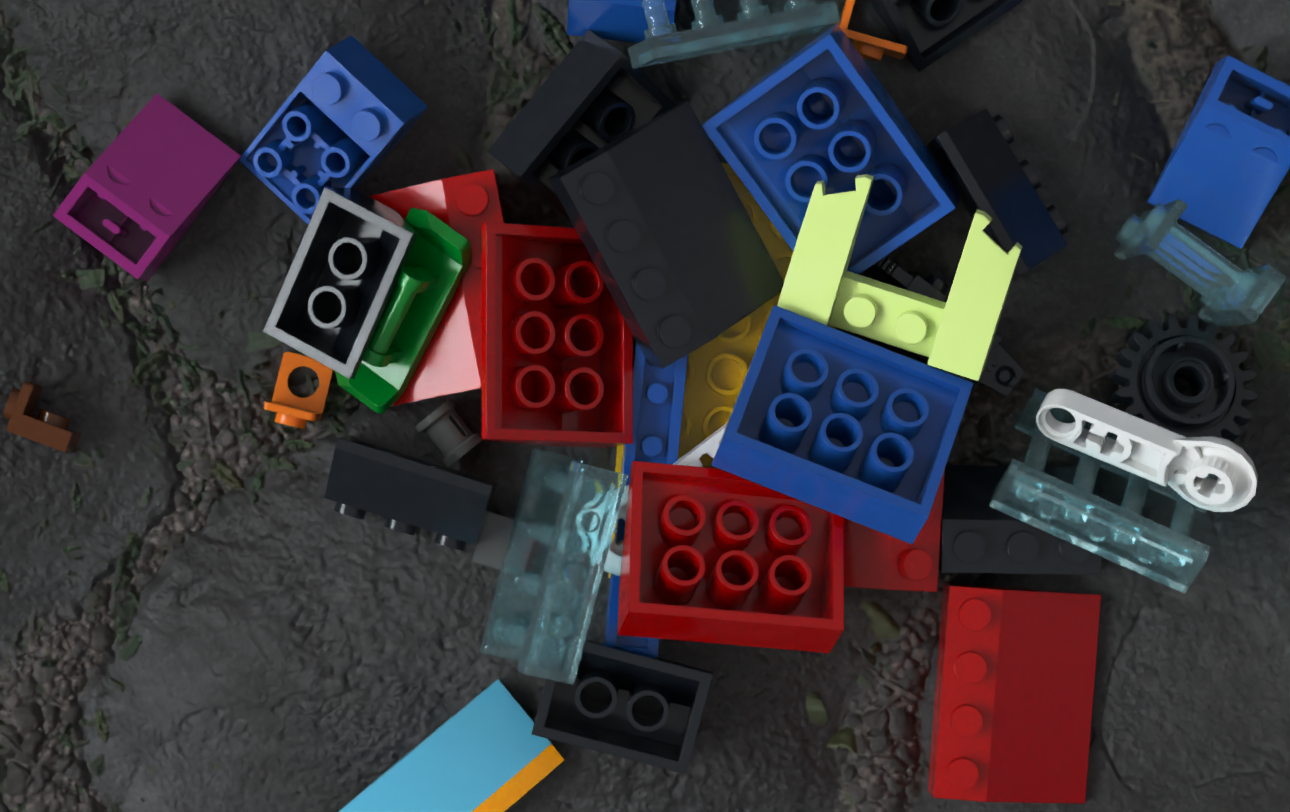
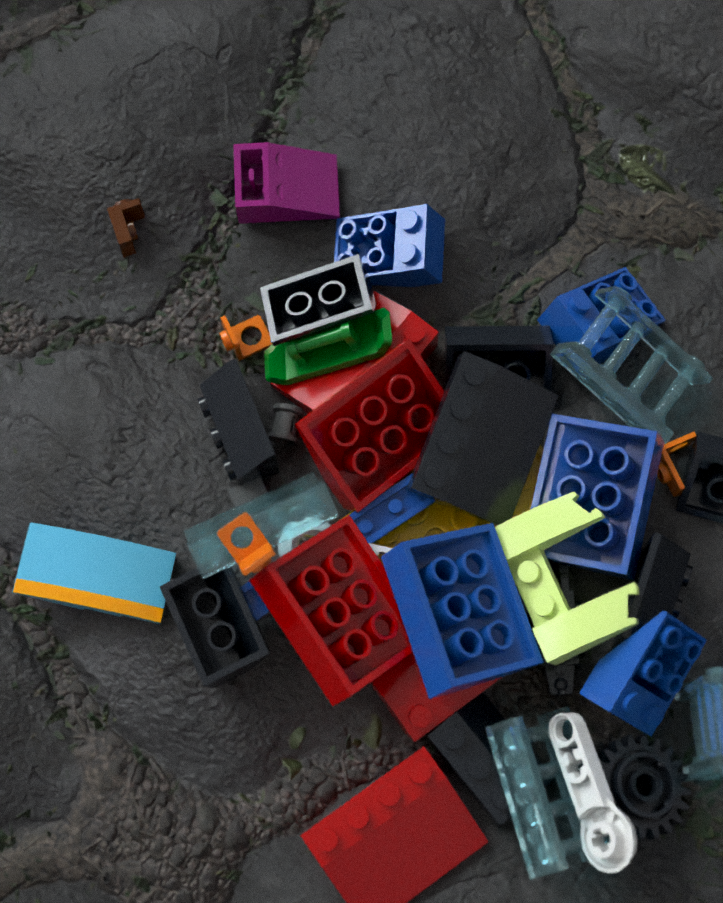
camera: 50 degrees right, 15 degrees down
none -> orange bracket [217,512,276,576]
none -> blue slope [579,611,707,736]

